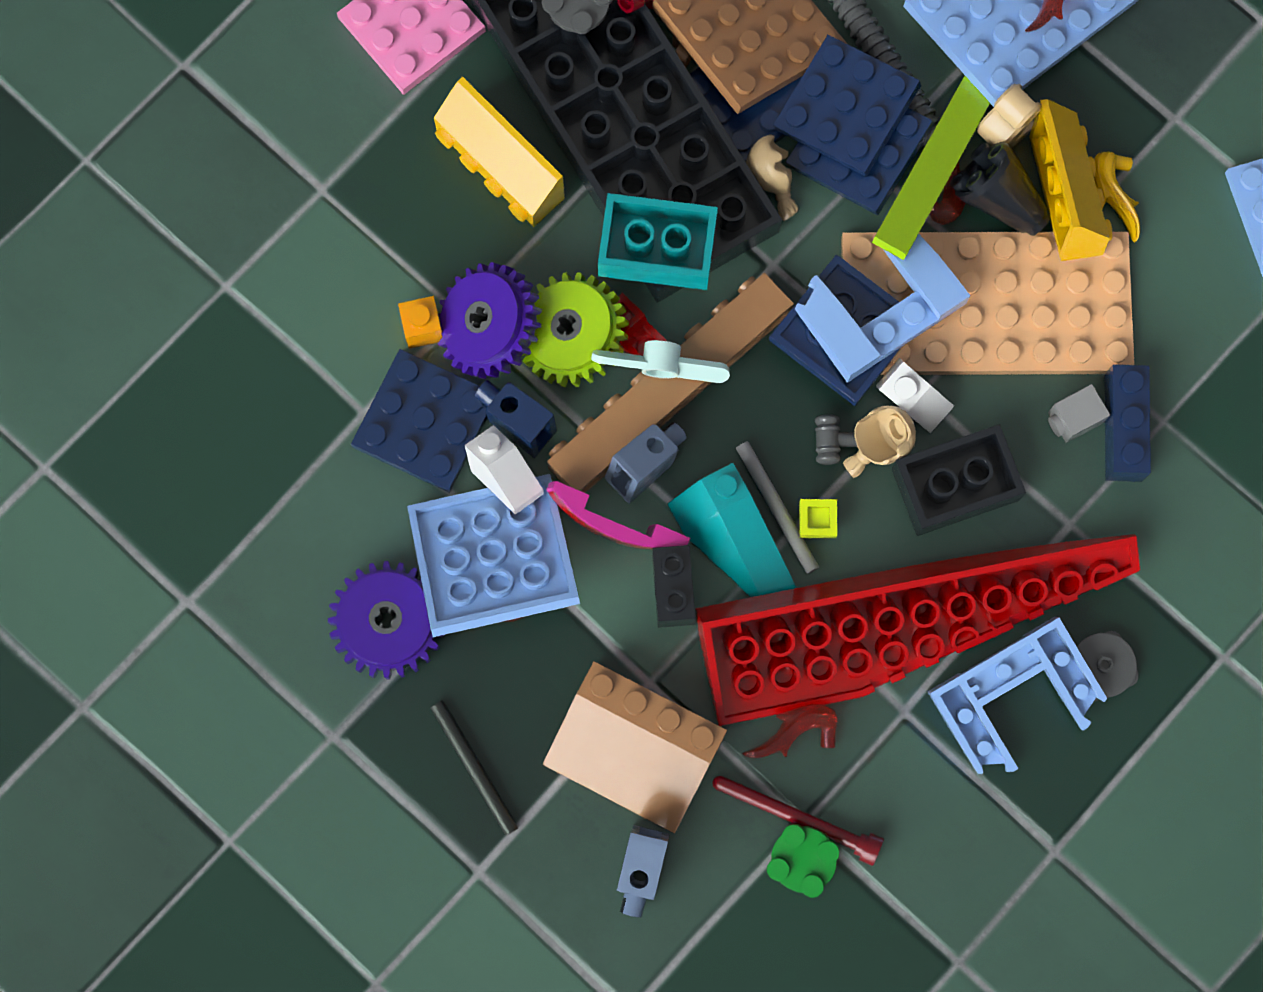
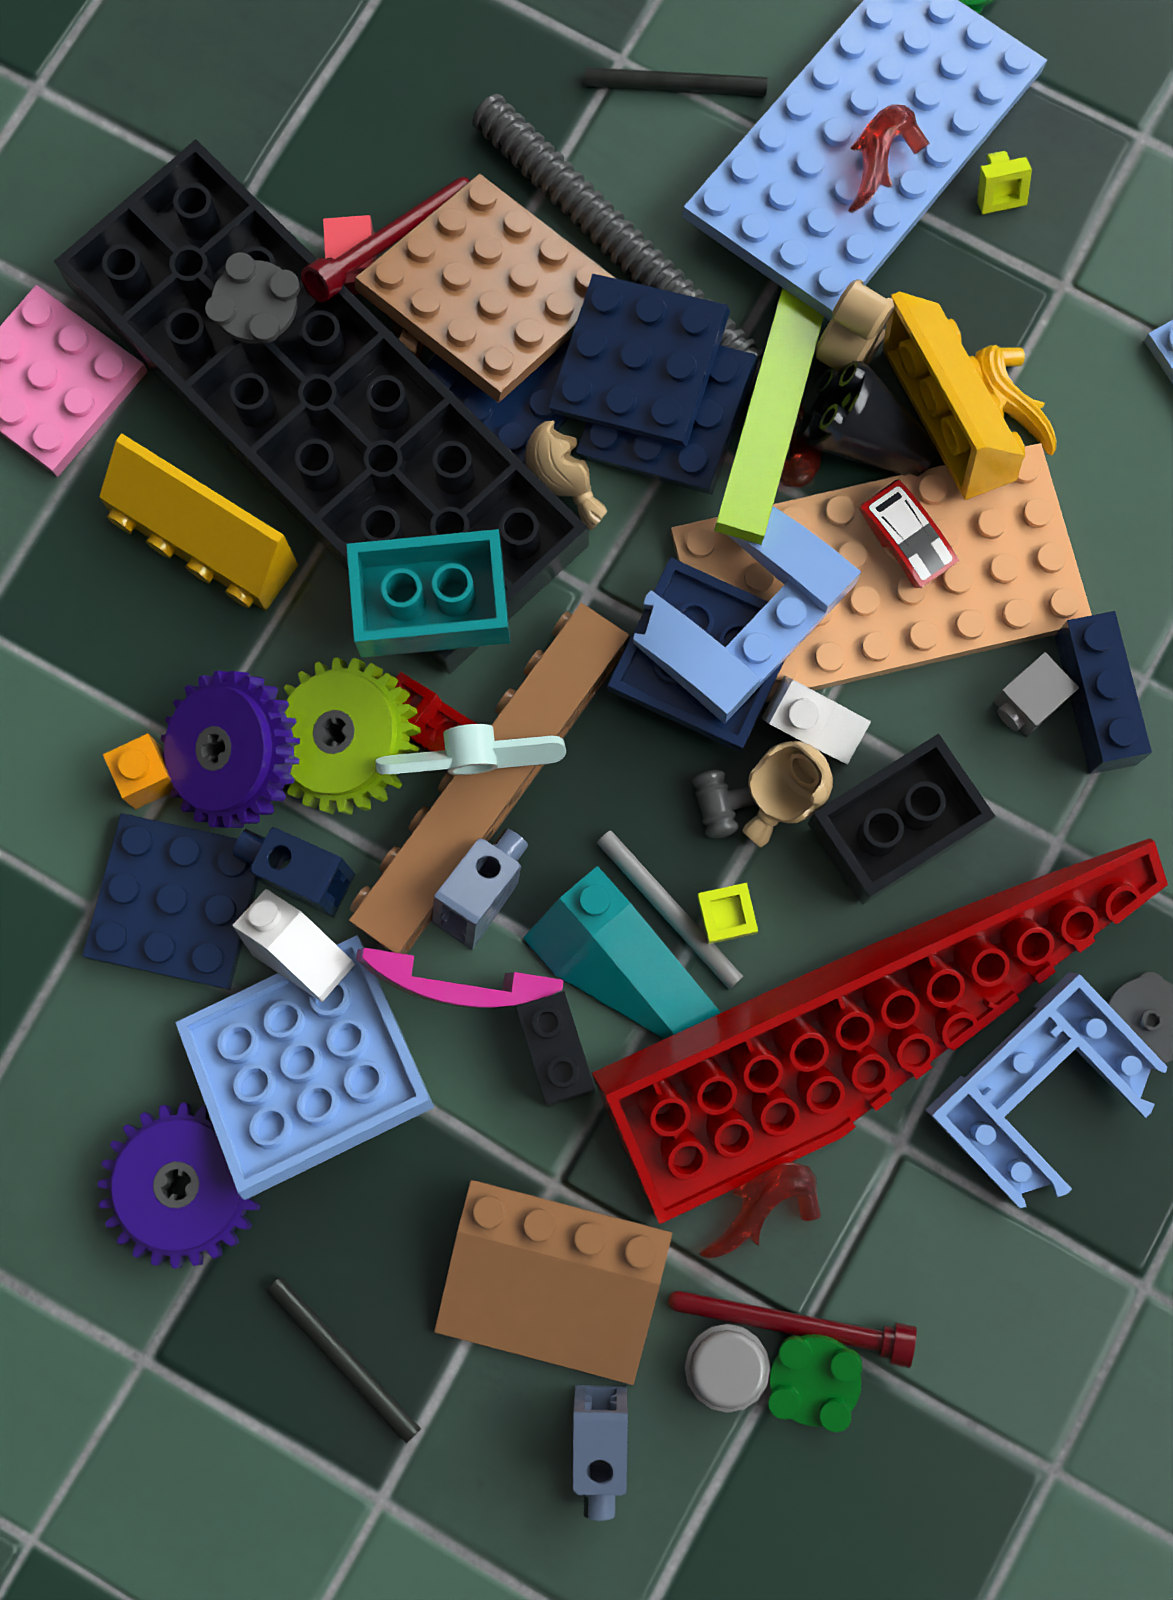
camera: 10 degrees left, 0 degrees up
none -> light grey piece [684,1324,770,1413]
none -> slope [858,479,960,588]
none -> neon yellow tile [977,151,1032,214]

